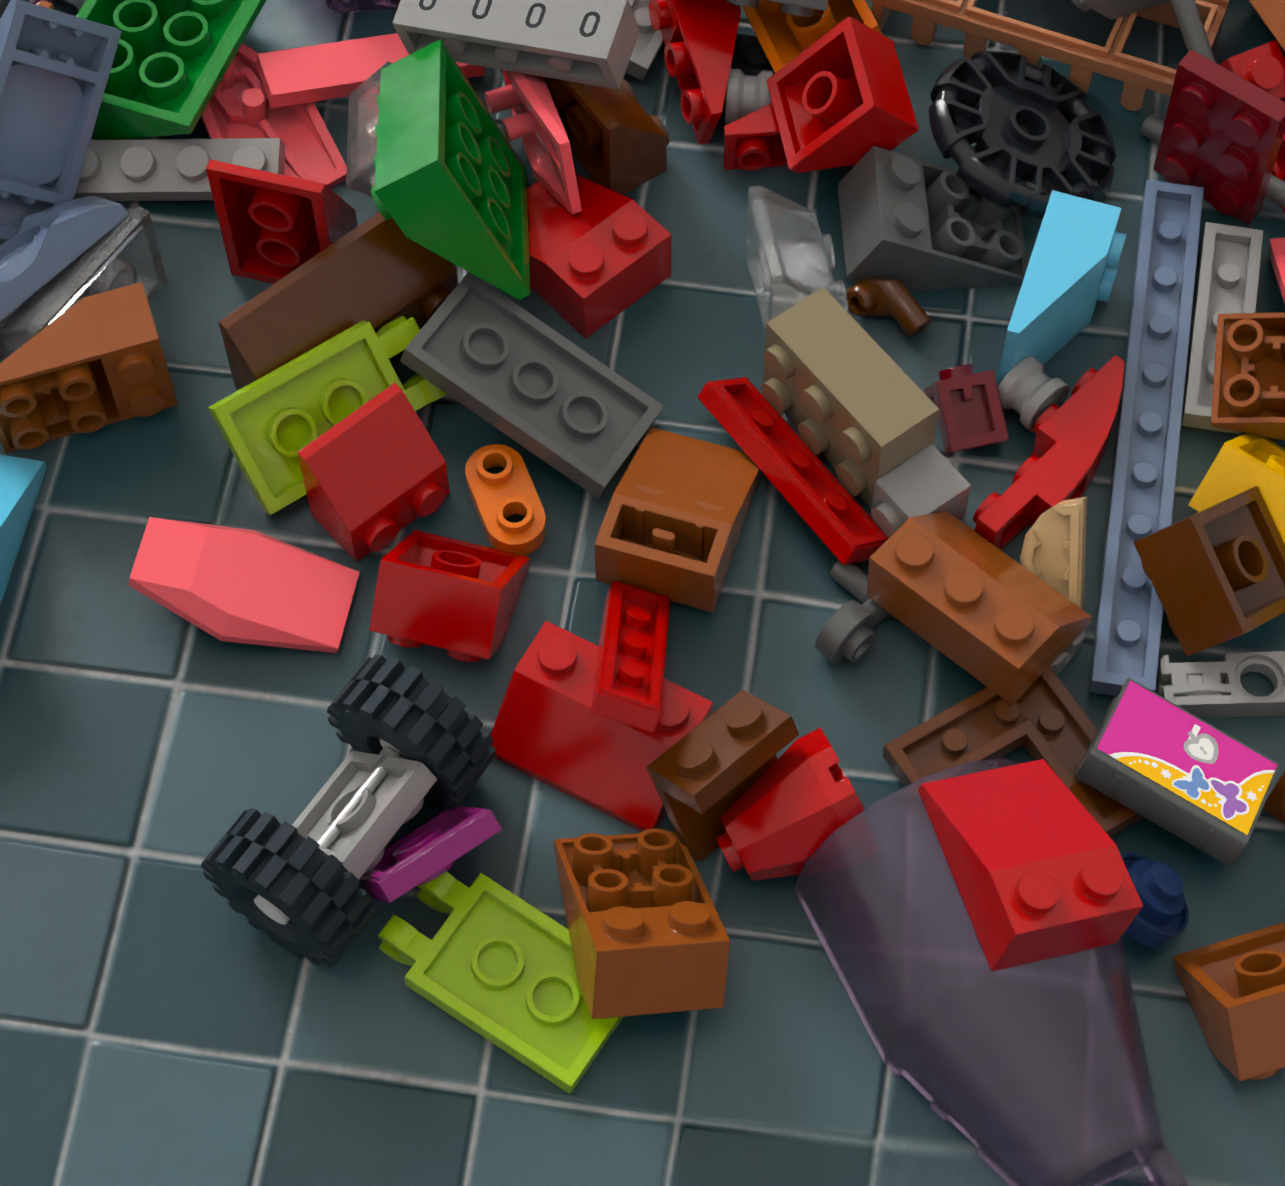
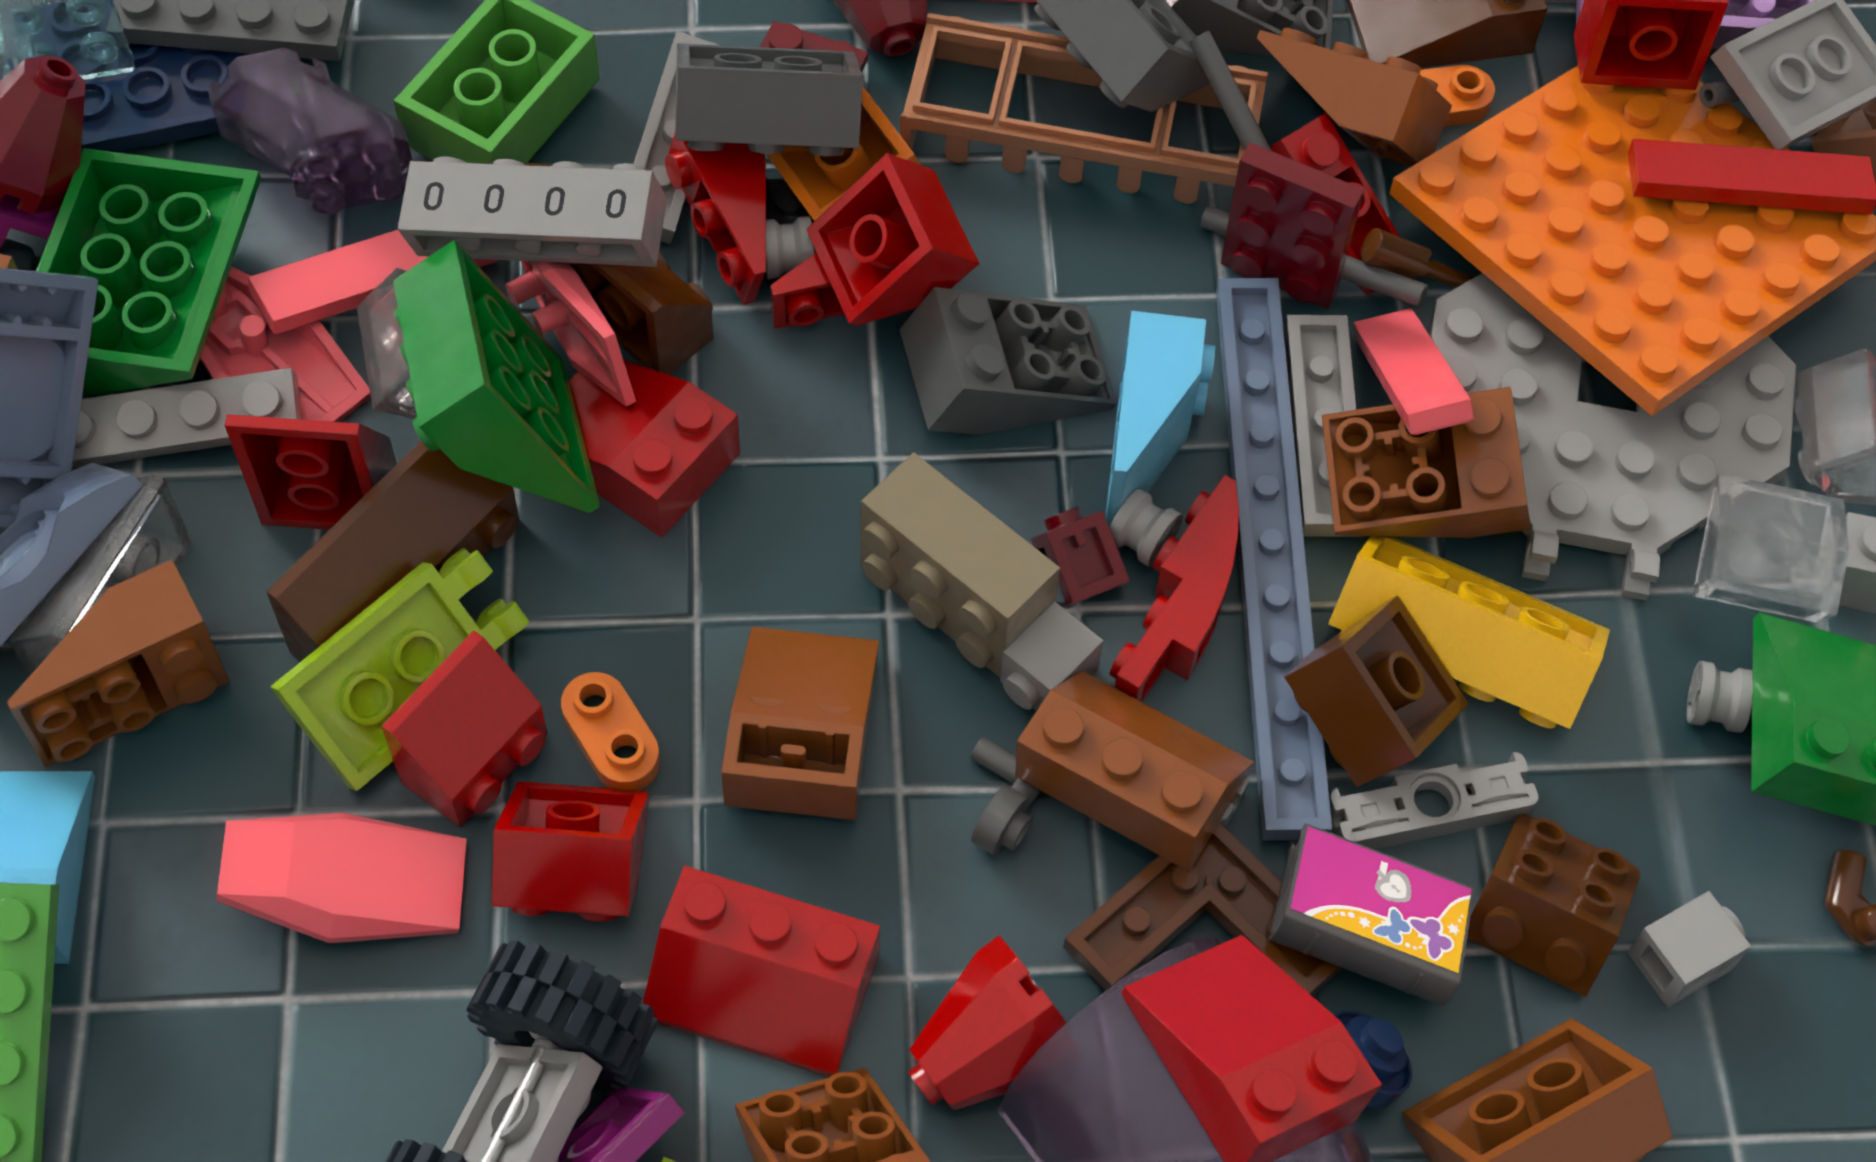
camera: 15 degrees left, 0 degrees up
dark grey plate [400,272,664,498] -> none
red tile [590,580,670,733] -> none
reddish brown bracket [646,690,799,860] -> none
red tile [697,377,889,565] -> none
clear slope [746,186,848,333] -> none
reddish brown arm [844,278,932,338] -> none
black plate [928,51,1116,219] -> none
tan plate [1020,497,1087,610] -> none

